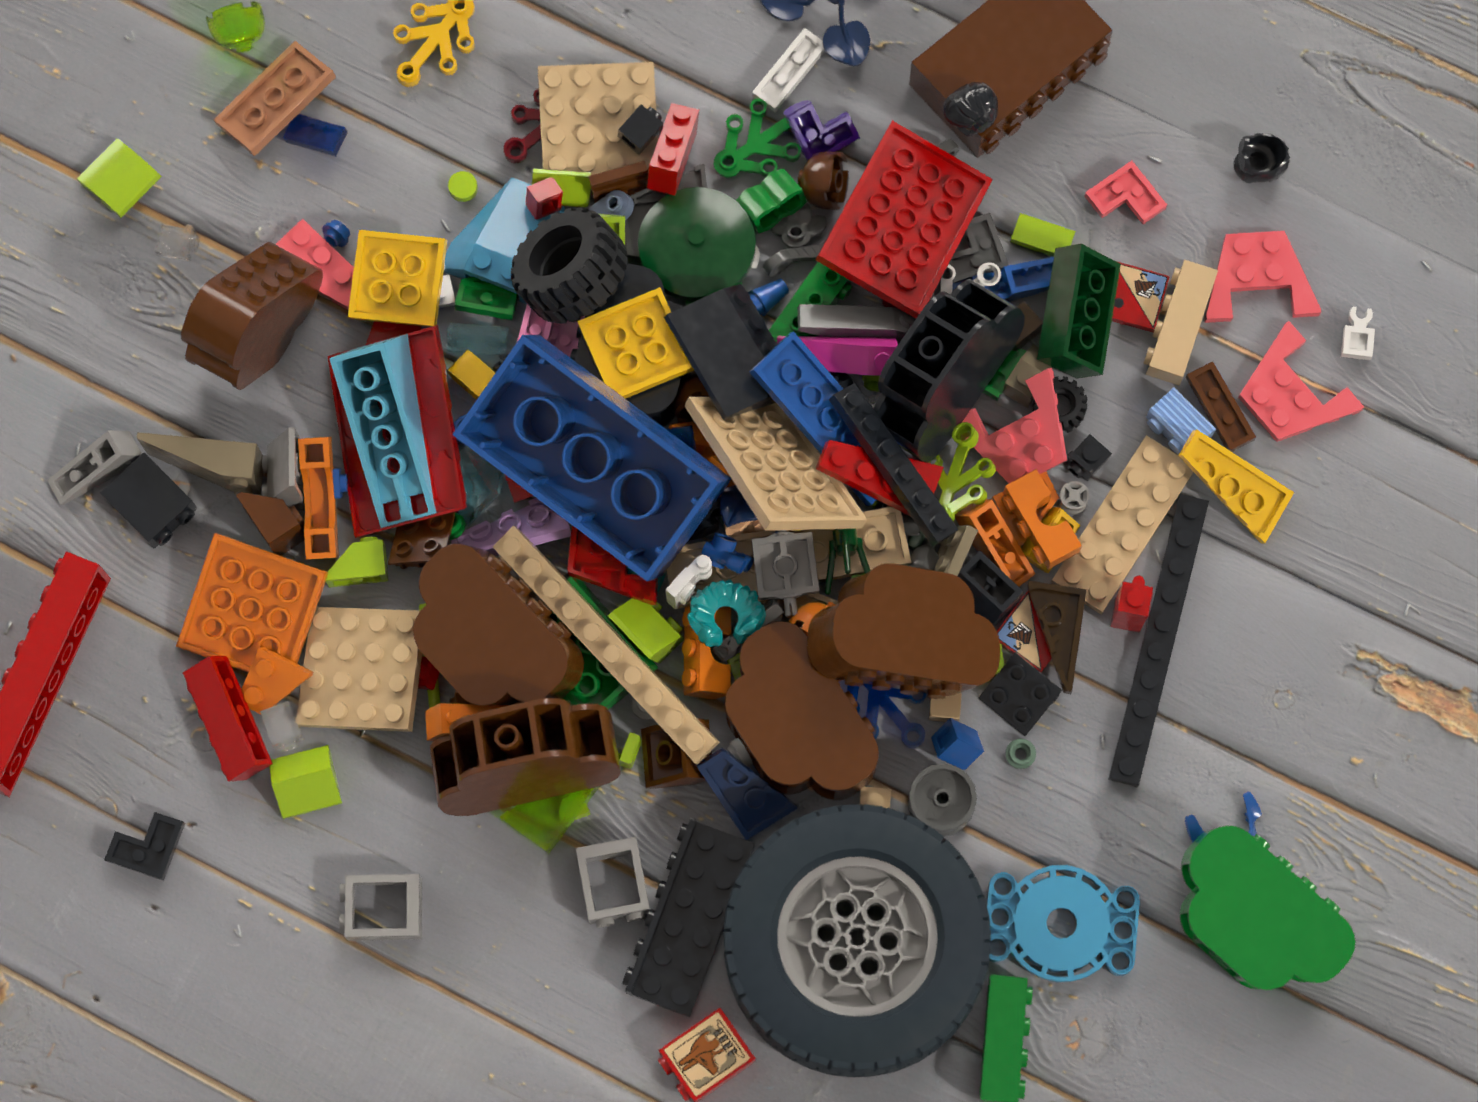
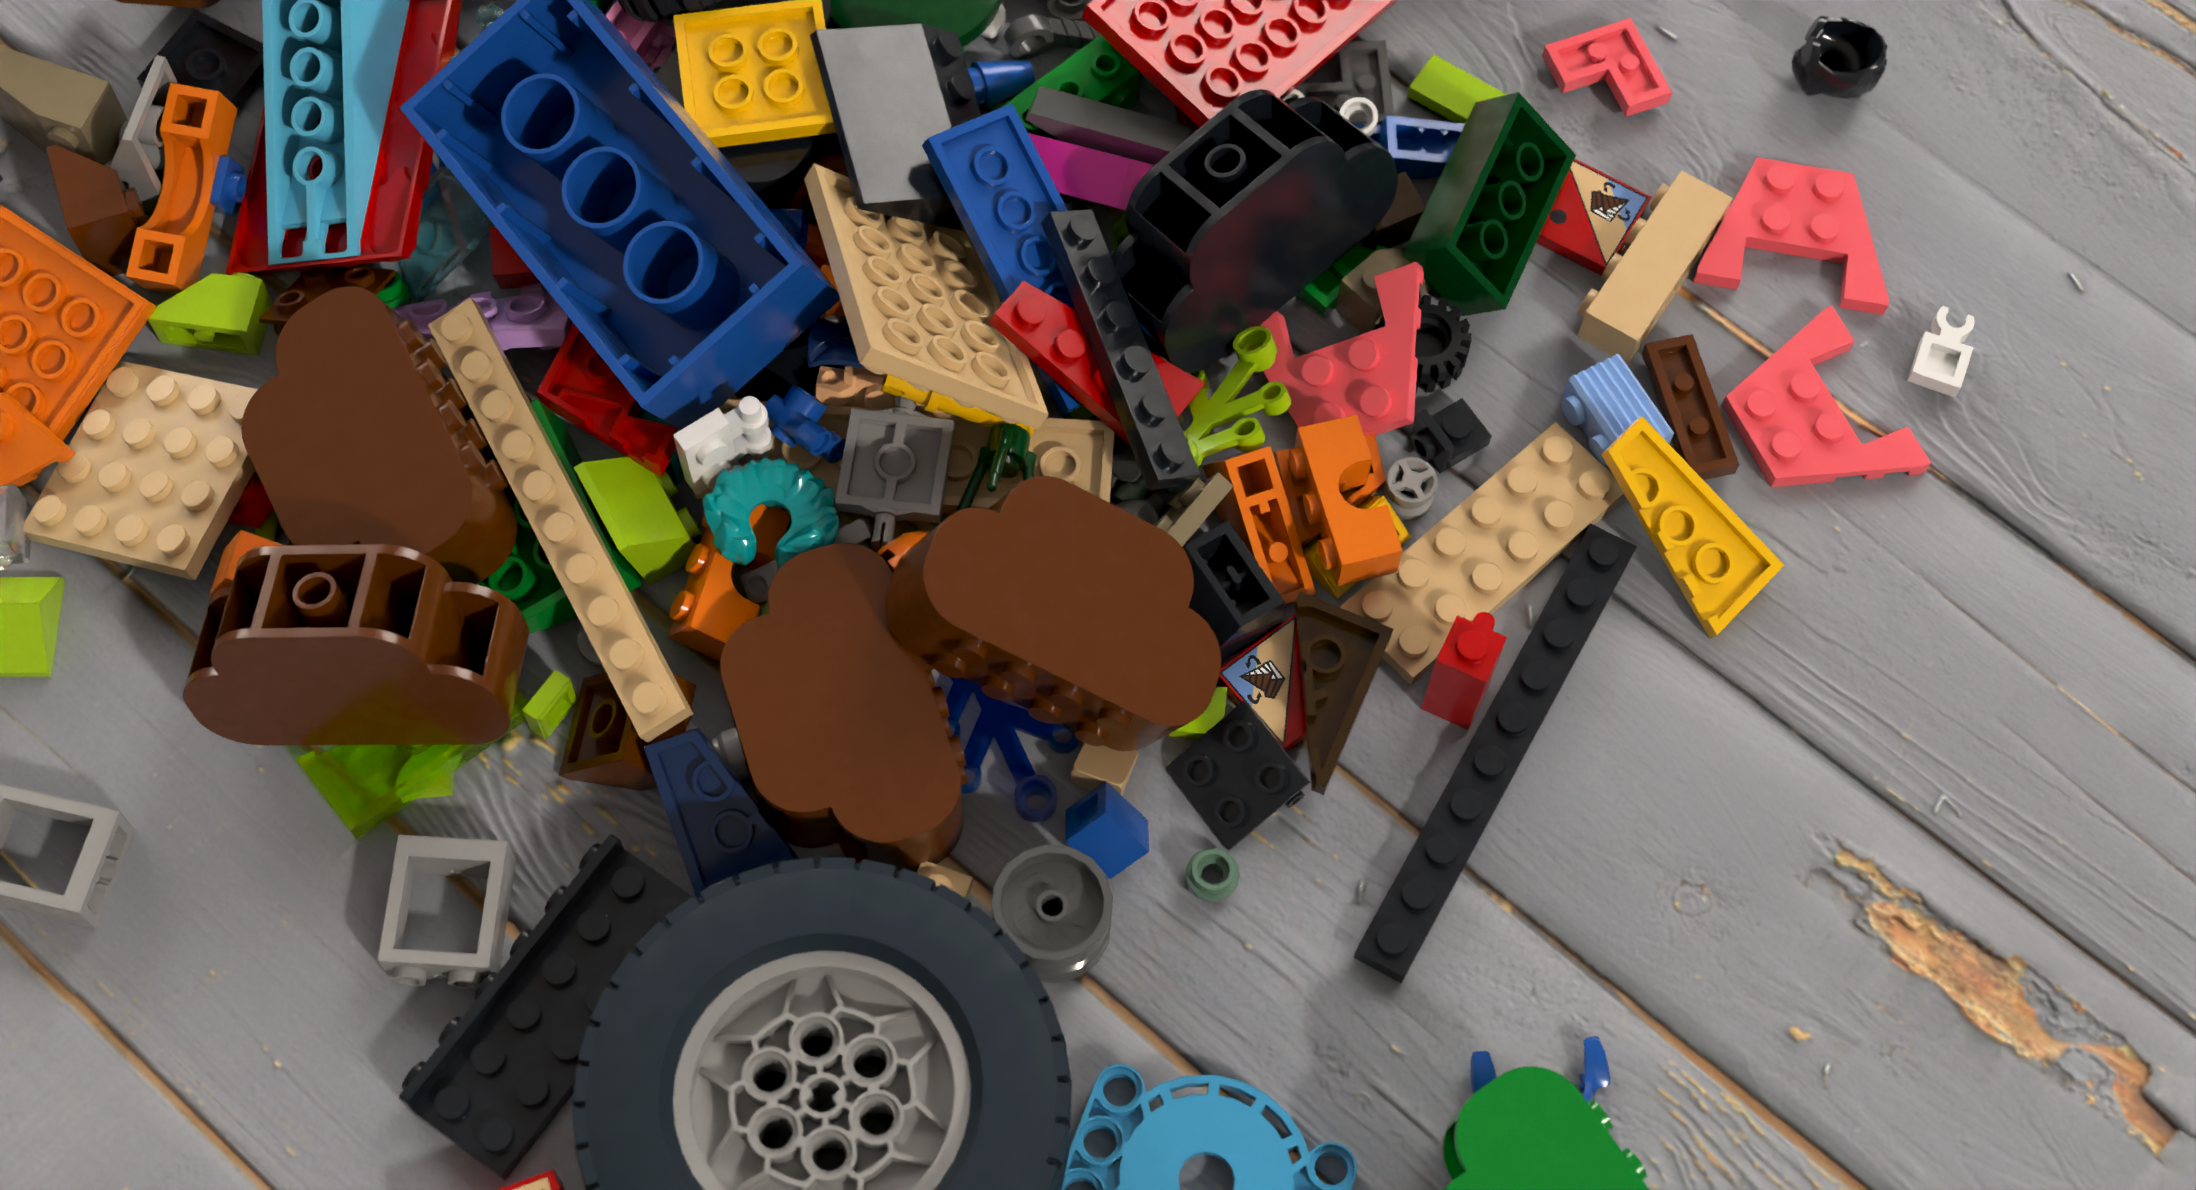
camera: 10 degrees right, 10 degrees down
none -> black plate [137,9,264,109]

